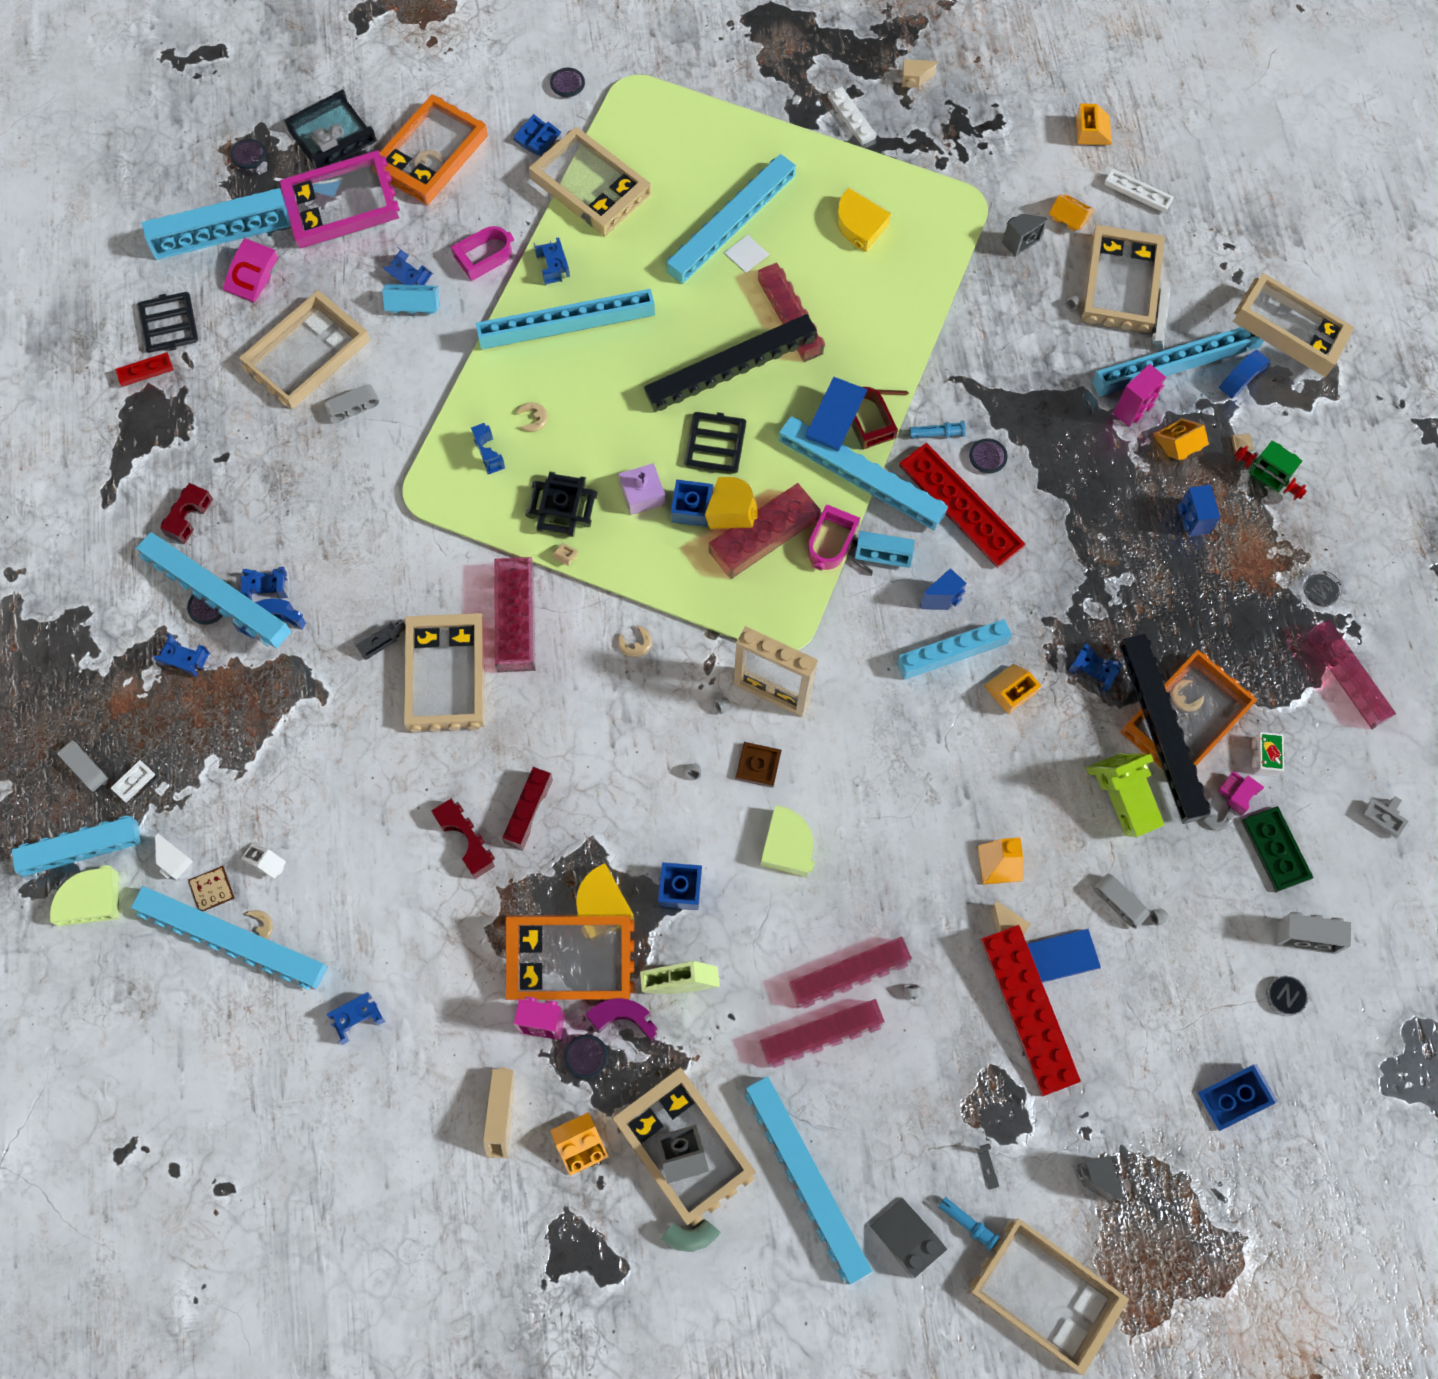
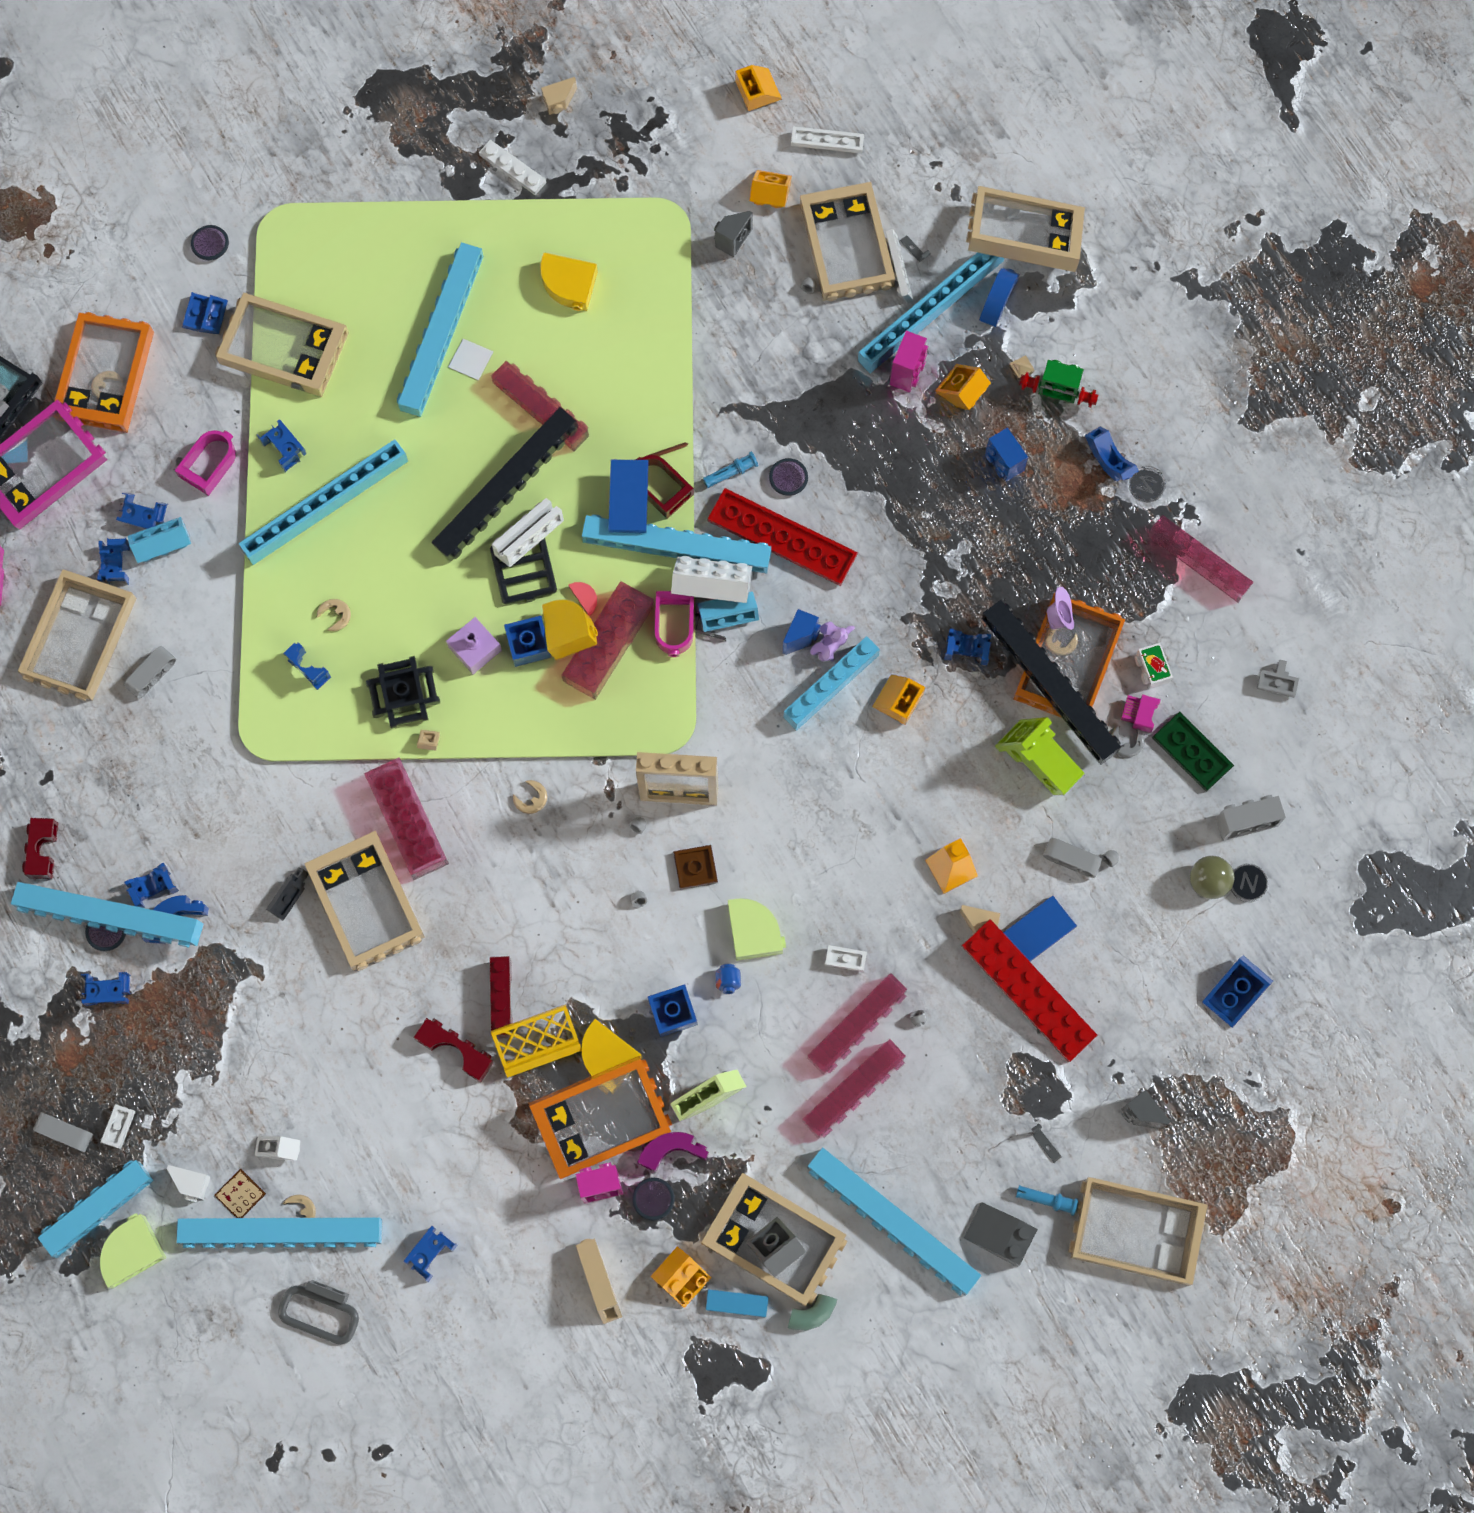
camera: 20 degrees left, 5 degrees up
none -> blue piece [97,538,130,585]
none -> dark grey bar [278,1280,359,1345]
none -> yellow fence [491,1004,582,1078]
none -> white brick [492,498,564,567]
none -> coral tile [568,582,597,616]
none -> white brick [671,556,752,603]
none -> dark azure tile [706,1289,768,1317]
none -> blue head [715,964,741,994]
none -> lavender animal [810,621,855,662]
none -> white plate [825,945,867,972]
none -> dark grey piece [900,235,931,262]
none -> lavender piece [1047,587,1074,630]
none -> blue arch [1085,426,1139,482]
none -> olive piece [1190,855,1234,899]

